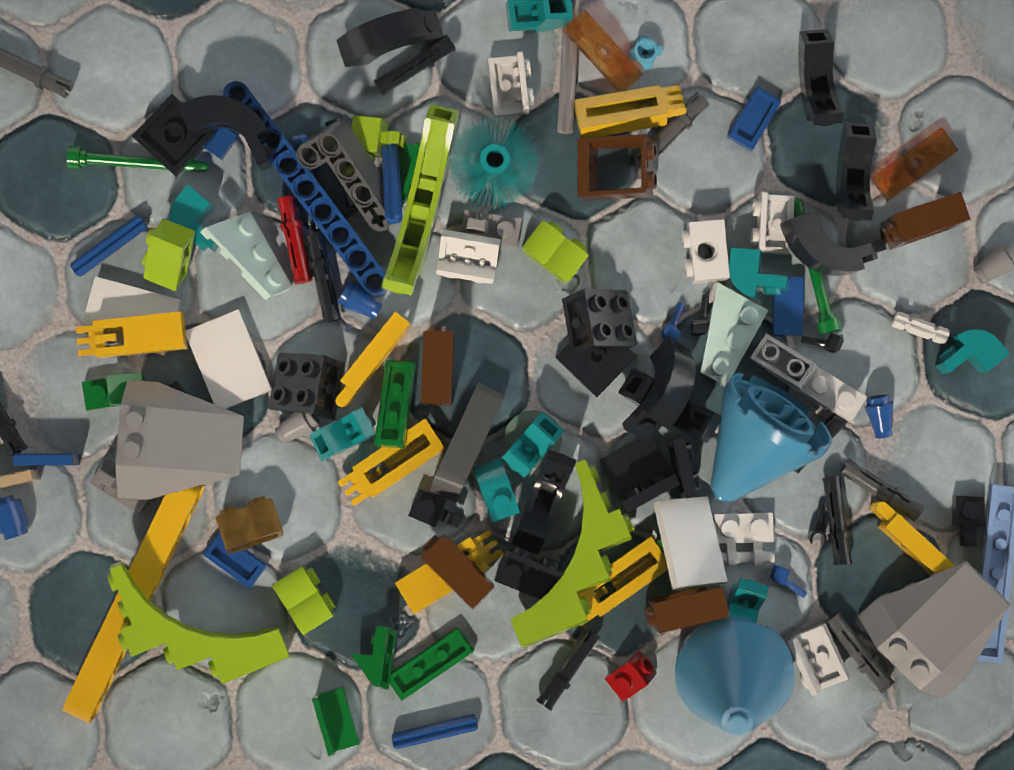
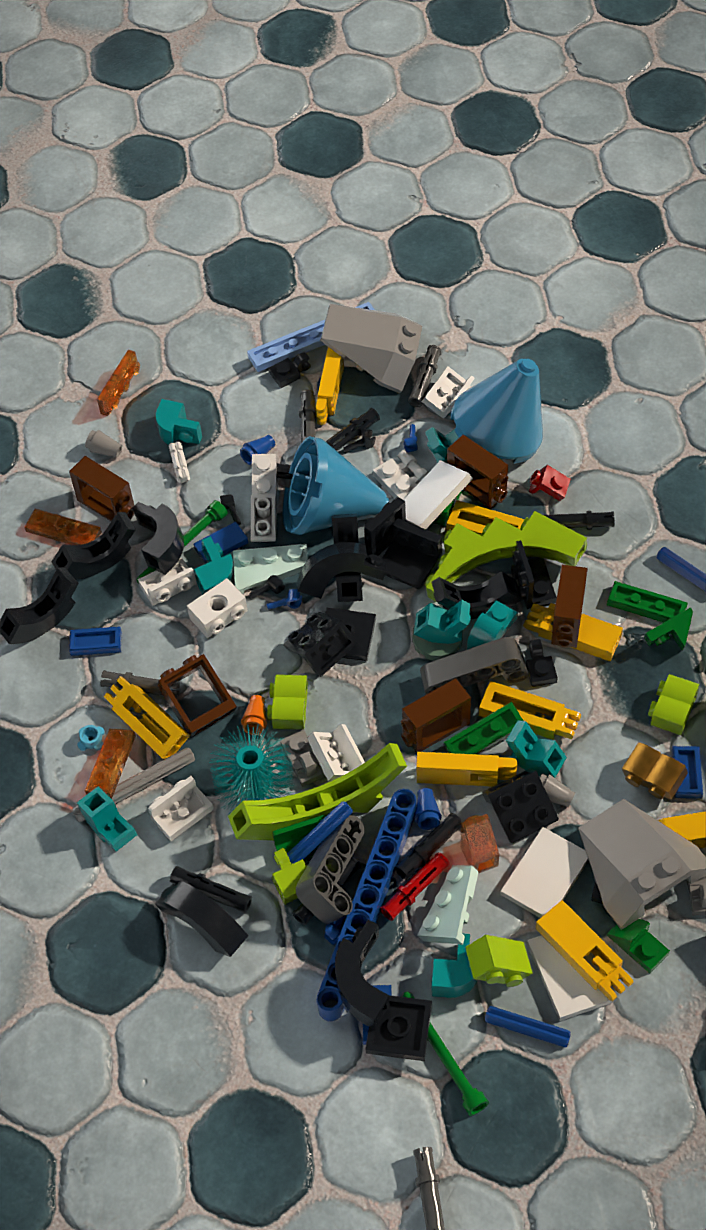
camera: 115 degrees left, 30 degrees down
none -> orange cone [241,695,267,735]
none -> clear orange slope [460,814,499,873]

